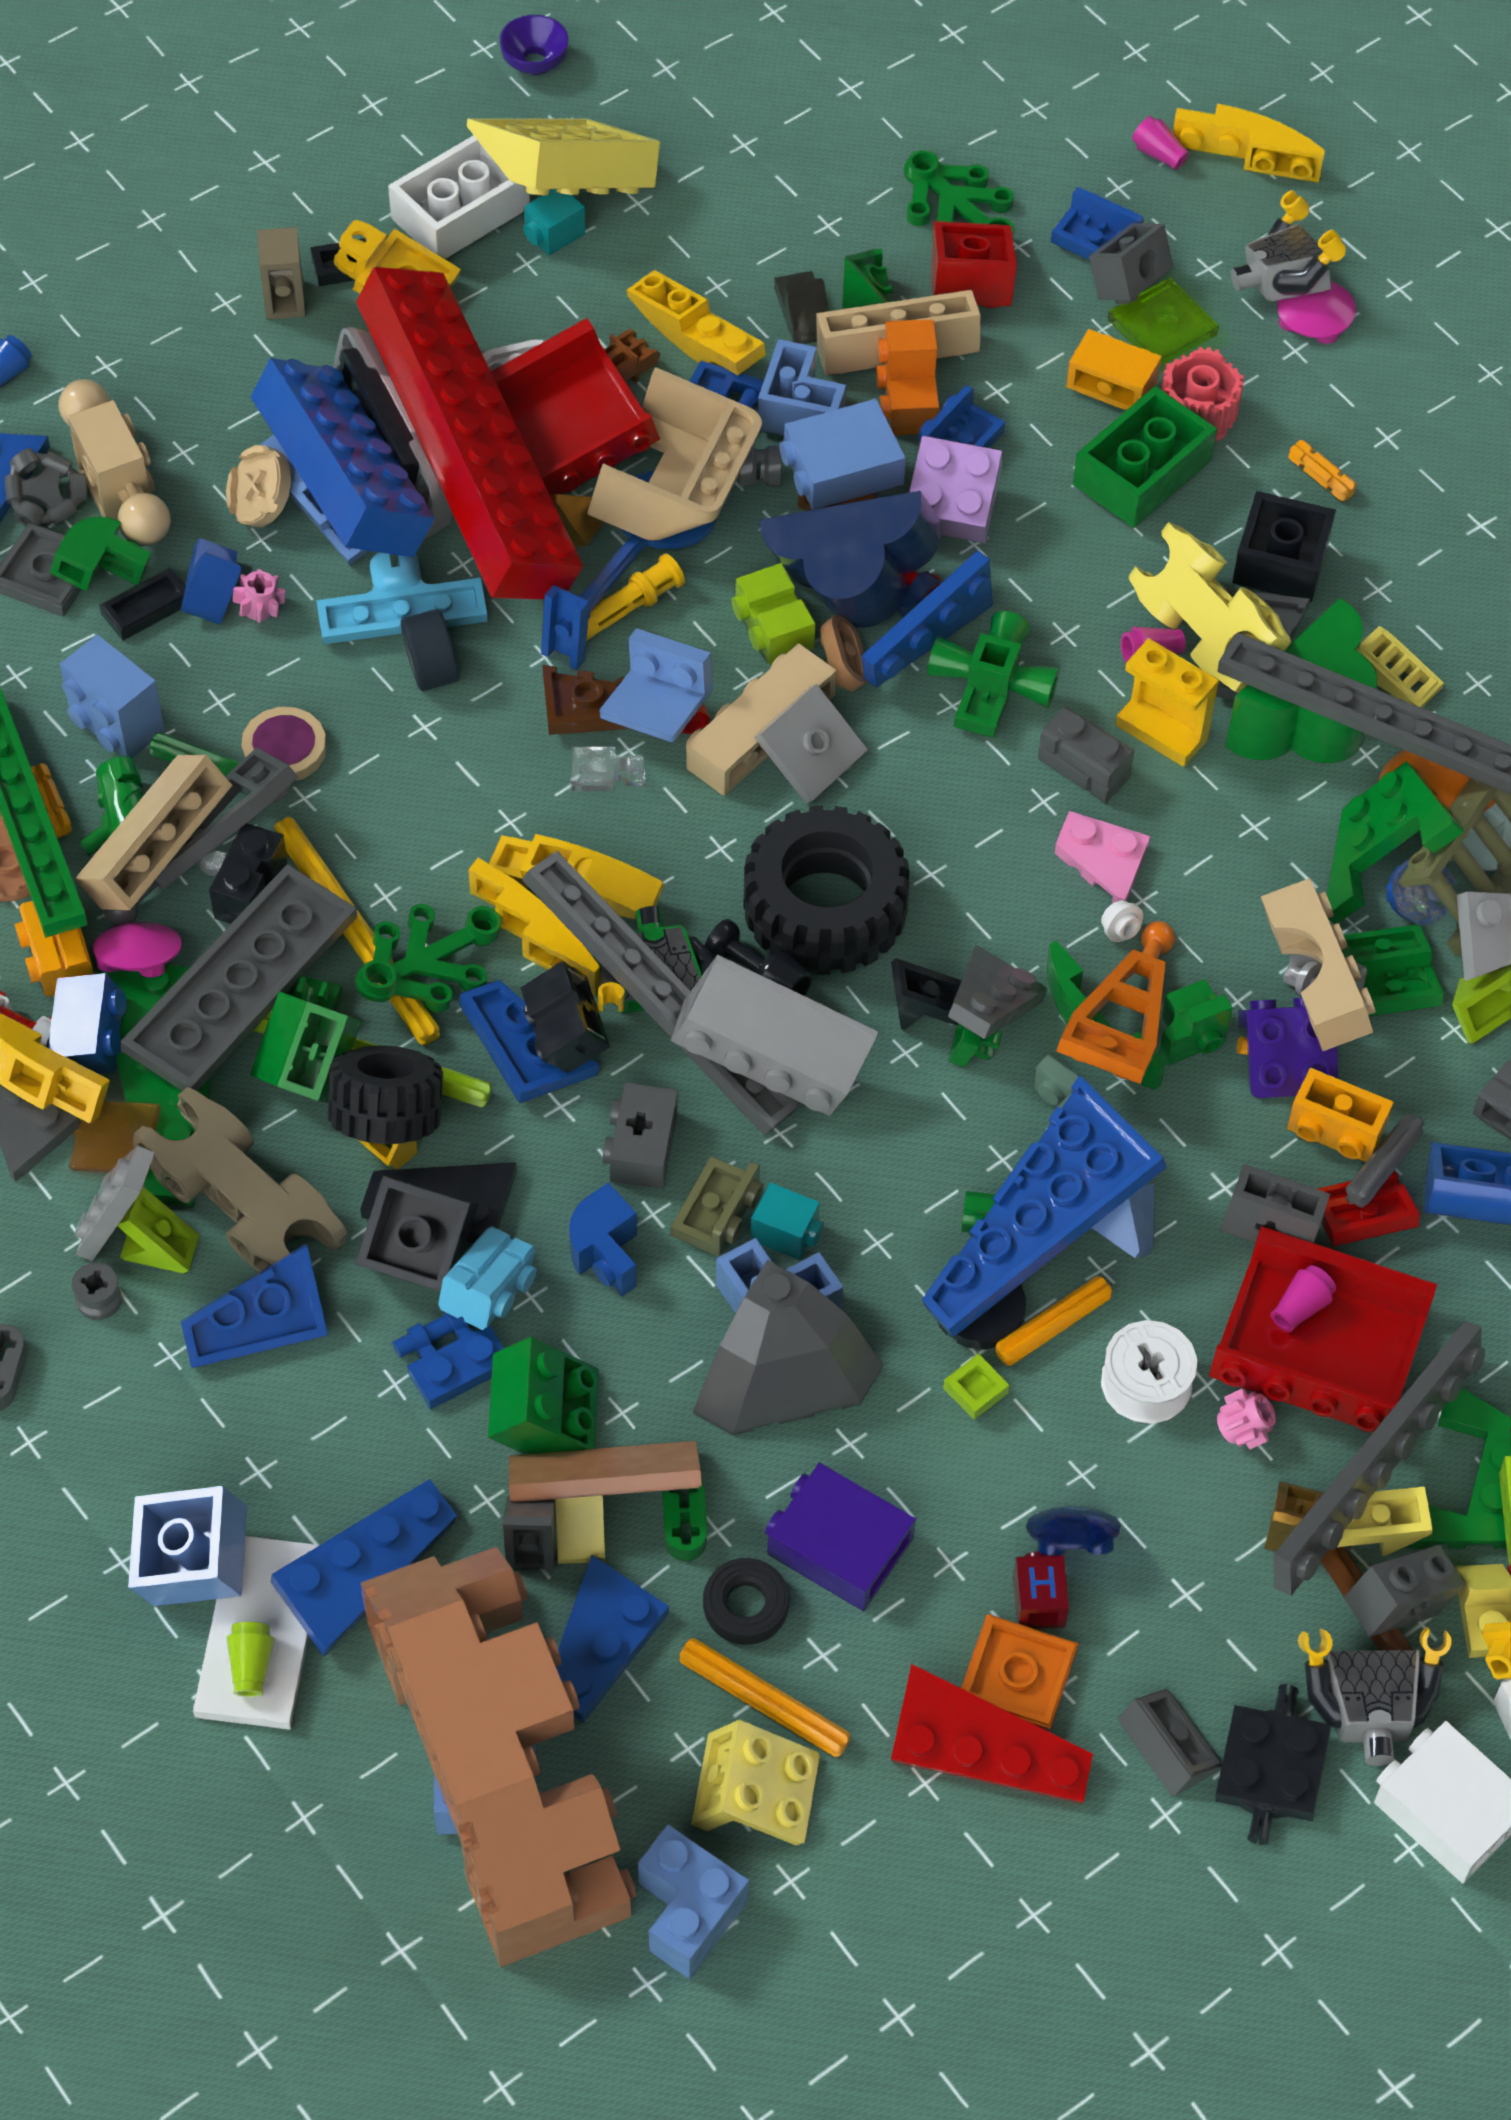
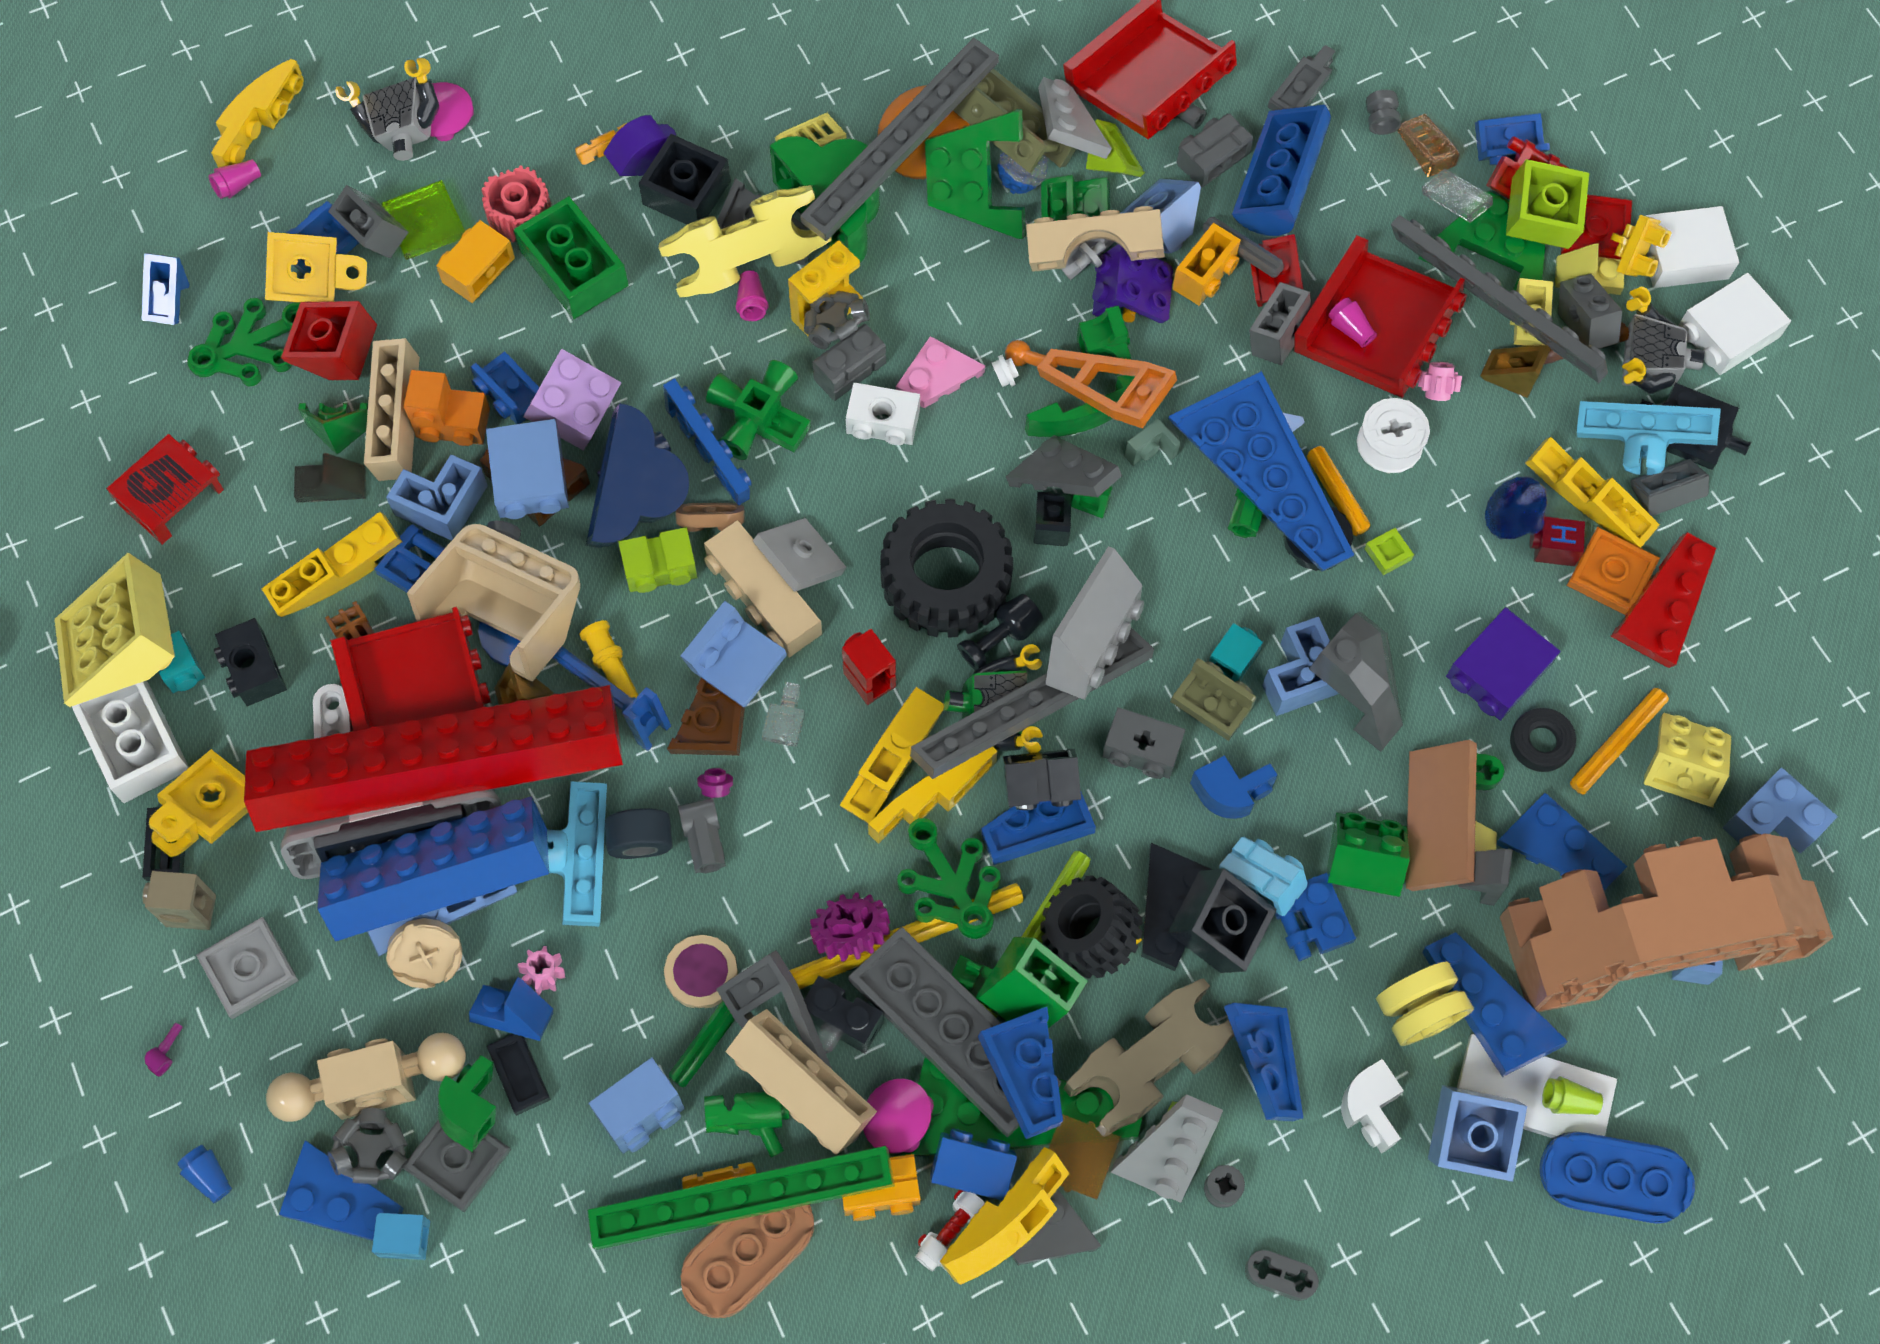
camera: 80 degrees left, 10 degrees up
none -> red panel [106,434,224,545]
none -> slope [142,253,190,325]
none -> magenta hand [144,1023,183,1077]
none -> light grey plate [196,917,299,1019]
none -> black brick [214,618,287,707]
none -> yellow plate [265,232,367,303]
none -> dark purple brick [603,115,676,176]
none -> dark grey piece [678,798,726,874]
none -> magenta plate [697,768,733,798]
none -> dark grey piece [804,291,870,349]
none -> magenta gear [810,893,890,961]
none -> red piece [842,629,896,706]
none -> white brick [846,383,920,445]
none -> blue wing [978,1007,1063,1139]
none -> medium blue slope [1120,179,1201,254]
none -> white brick [1341,1059,1404,1154]
none -> light yellow wheel [1376,961,1474,1046]
none -> yellow slope [1525,437,1660,548]
none -> blue tile [1540,1132,1695,1223]
none -> medium azure plate [1577,401,1721,475]

